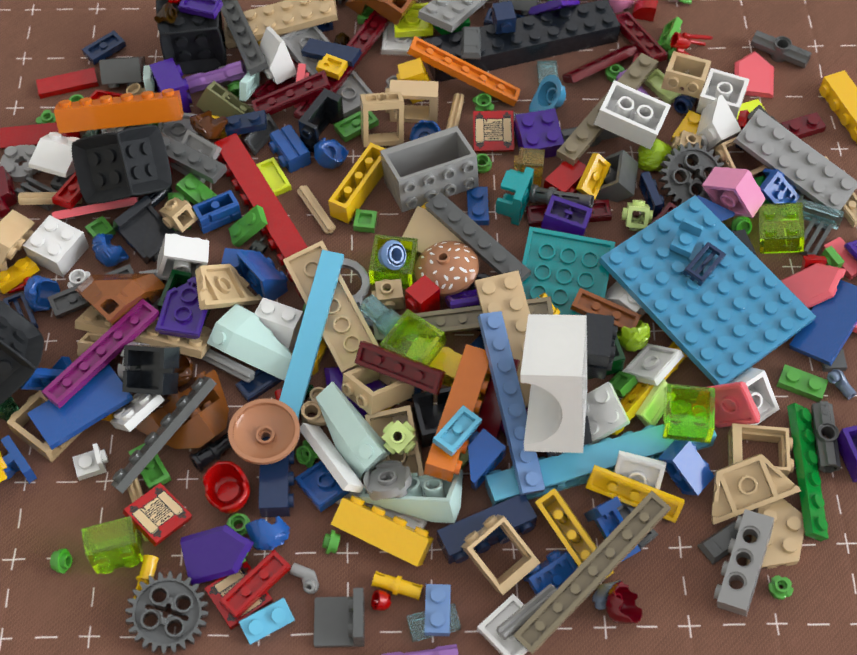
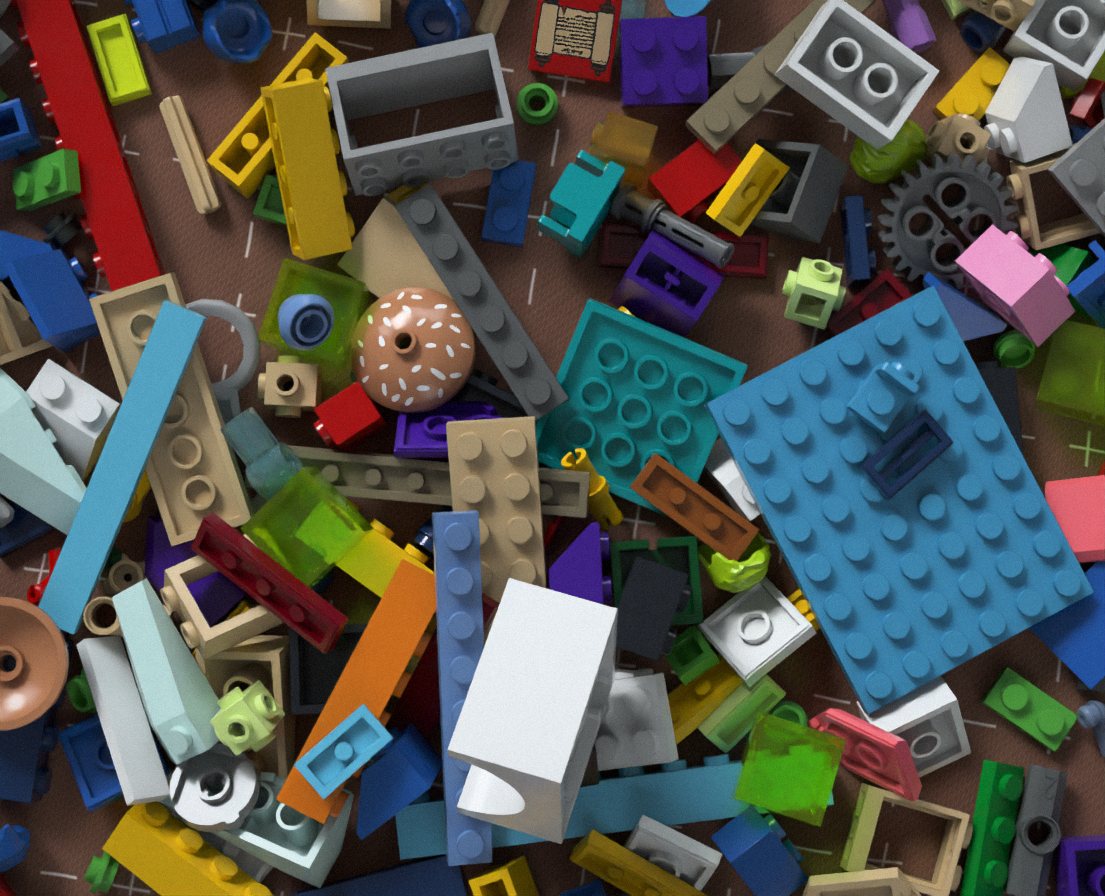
camera: 10 degrees right, 25 degrees up
none -> yellow brick [261,78,355,260]

